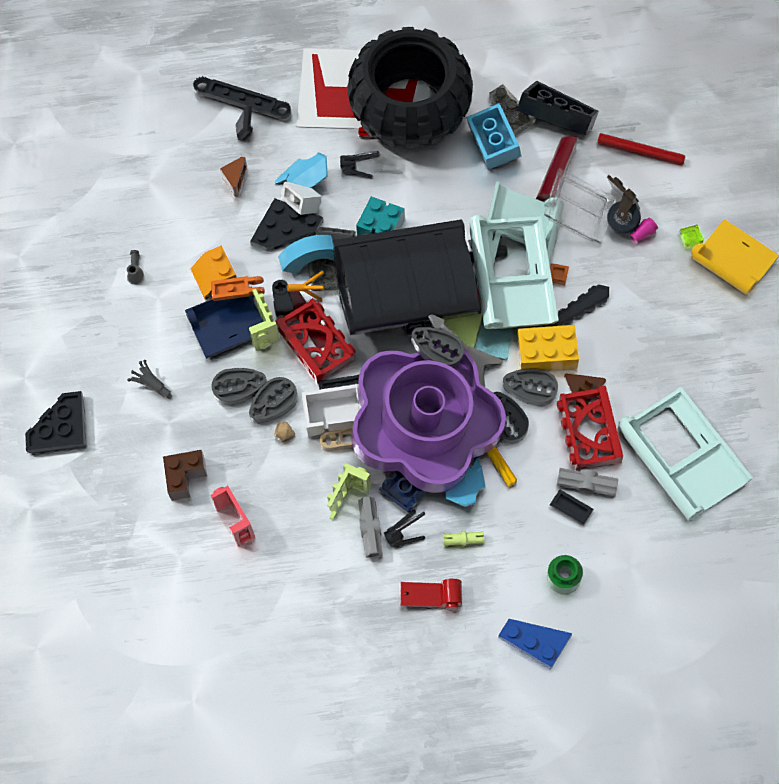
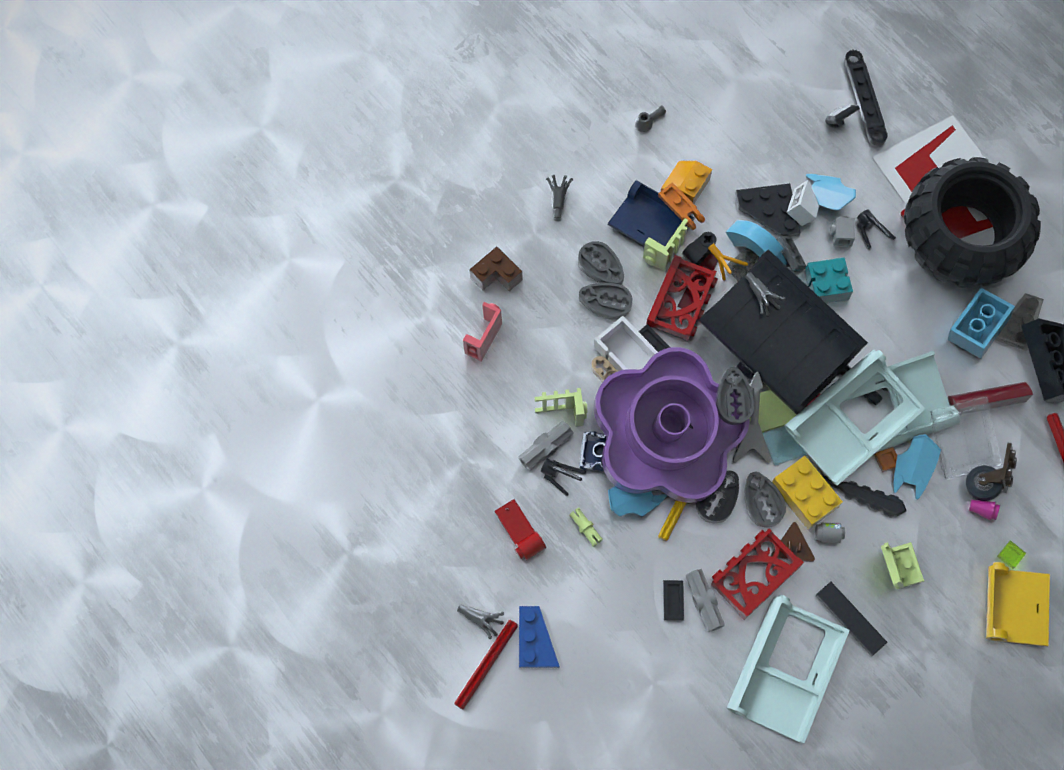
camera: 55 degrees right, 5 degrees up
black plate [25,391,85,453] -> none
dark orange slope [220,157,247,197] -> none
tan plate [274,422,295,441] -> none
green piece [547,555,583,594] -> none
none -> red axle [454,620,518,709]
none -> dark grey piece [457,604,504,639]
none -> dark grey piece [745,272,786,316]
none -> light grey brick [815,522,845,543]
none -> black tile [816,581,888,656]
none -> light grey brick [830,216,855,246]
none -> yellowish green plate [881,542,925,589]
none -> medium azure shield [893,434,941,499]

